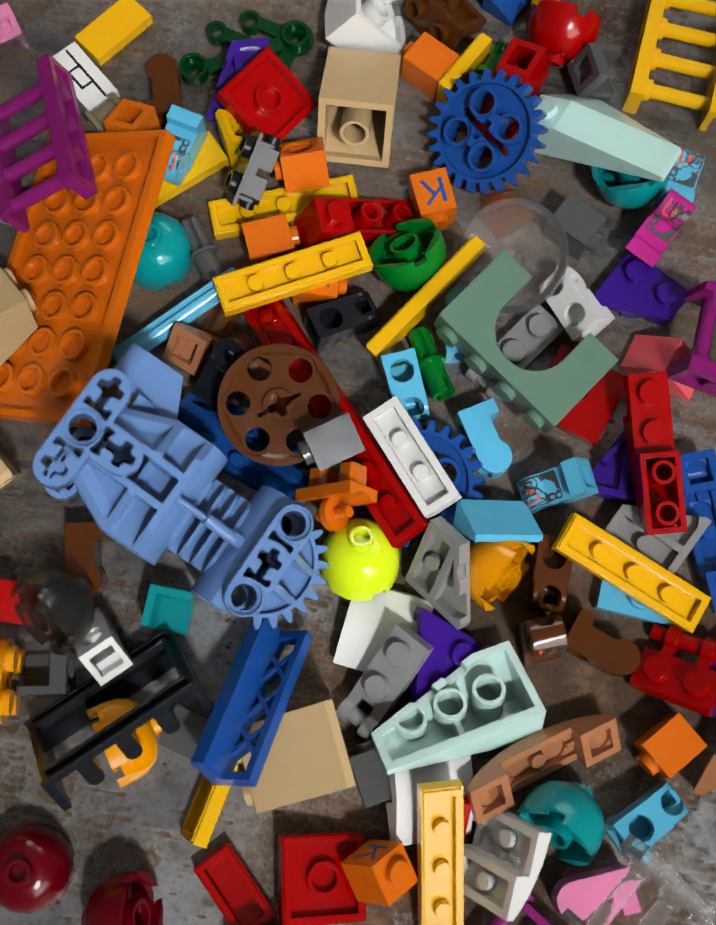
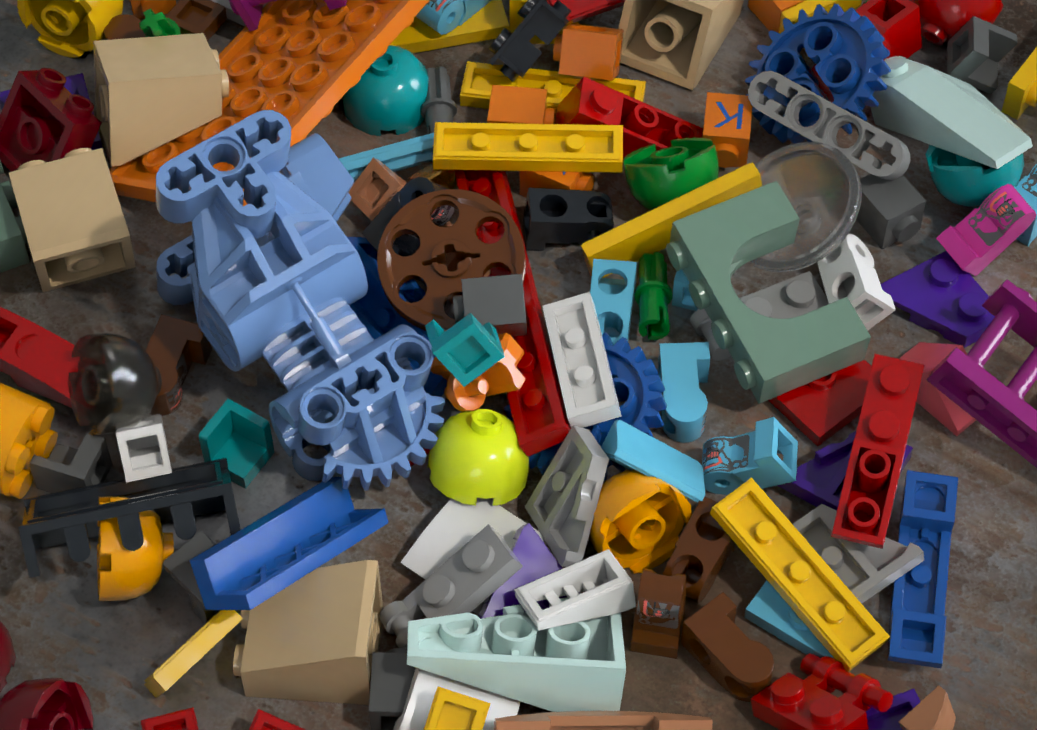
camera: 25 degrees right, 20 degrees down
none -> teal panel [425,313,505,387]
none -> white slope [514,549,636,631]
none -> light grey beam [748,71,910,180]

